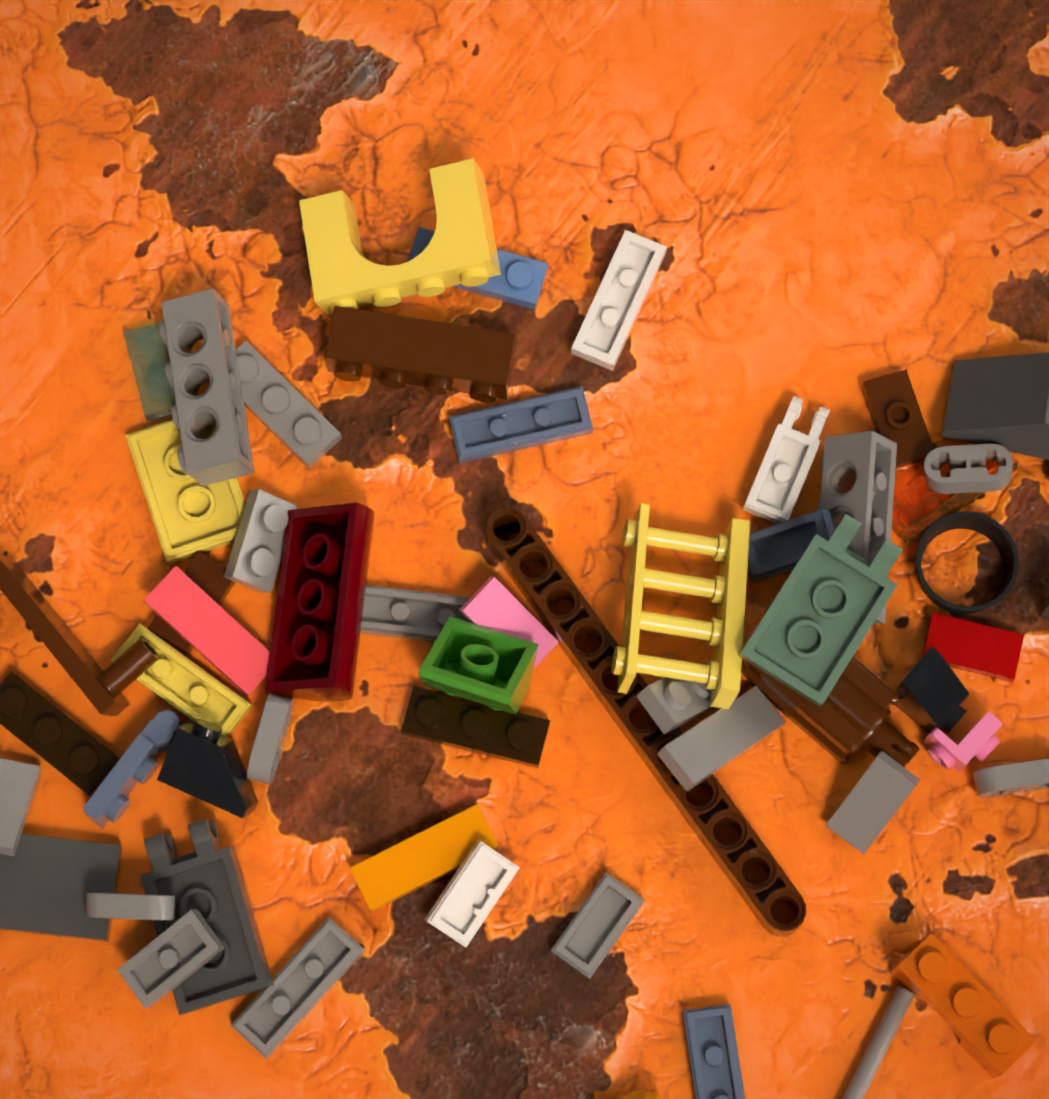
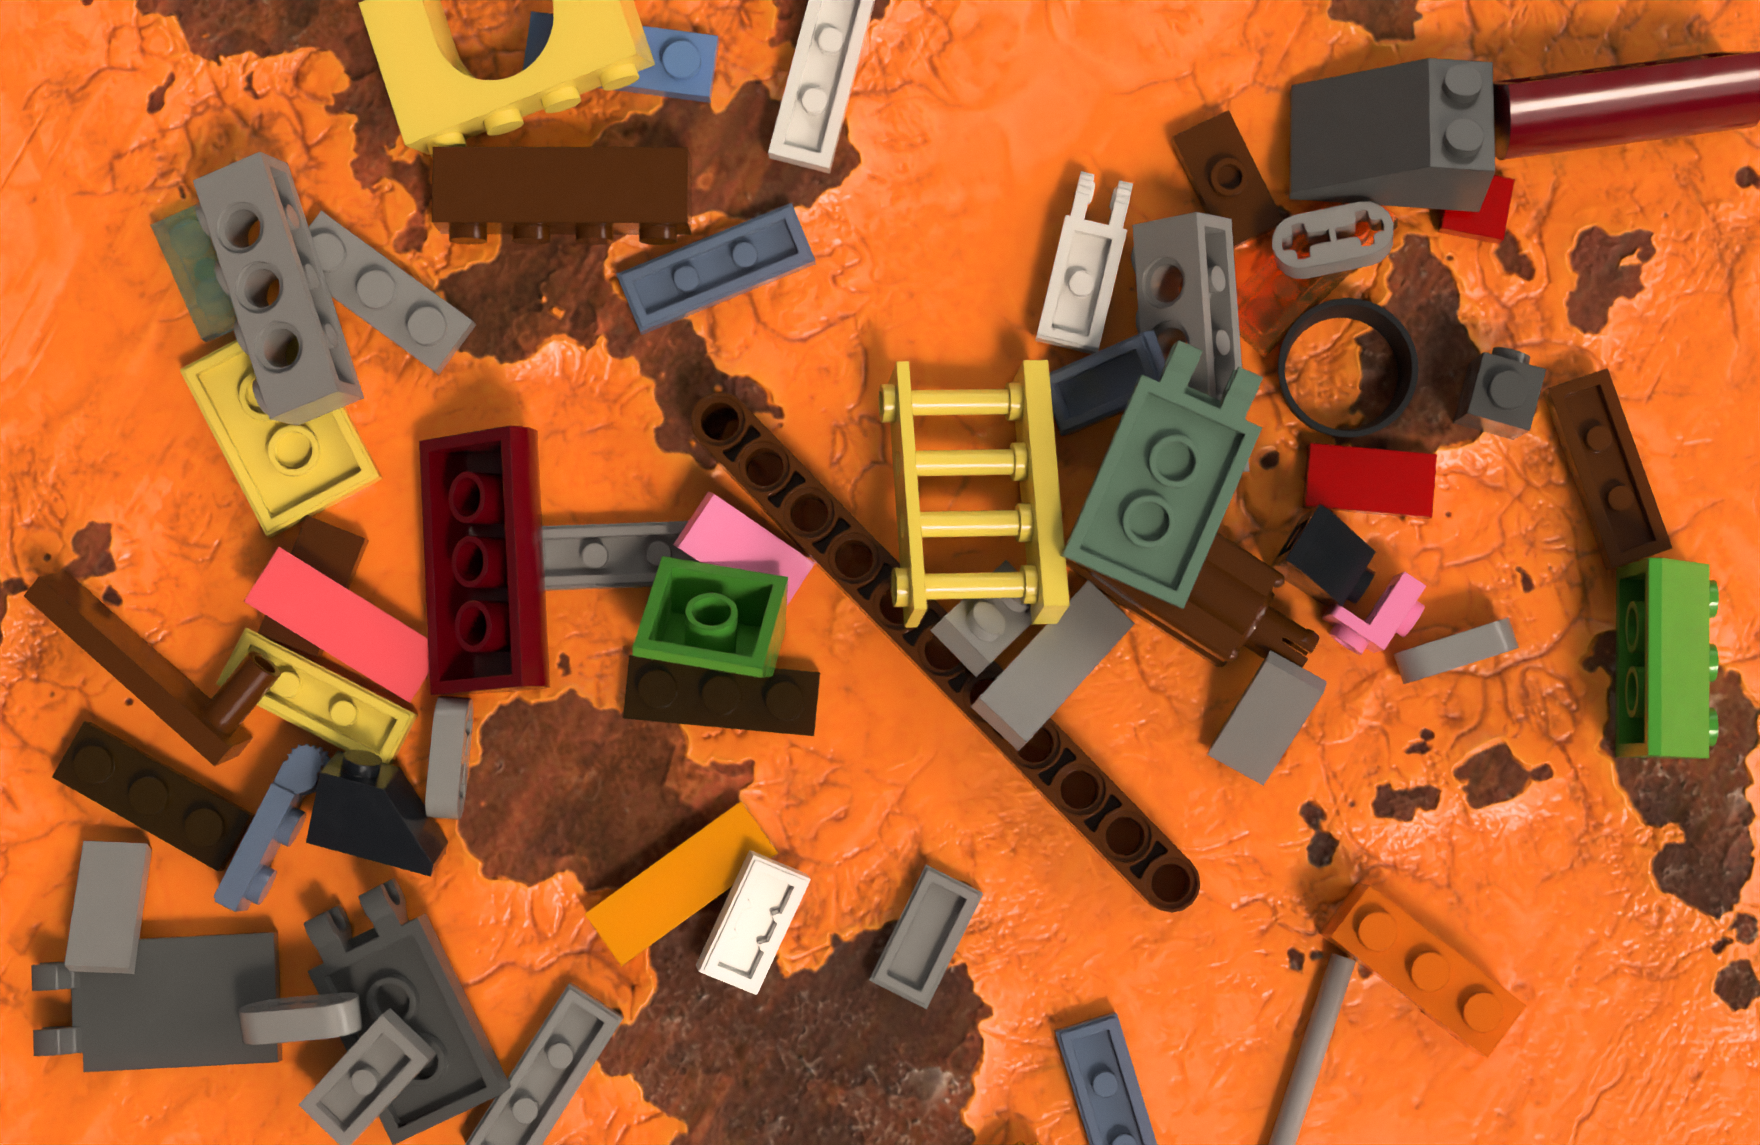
camera: 10 degrees left, 10 degrees up
light grey plate [224,489,297,593] -> none

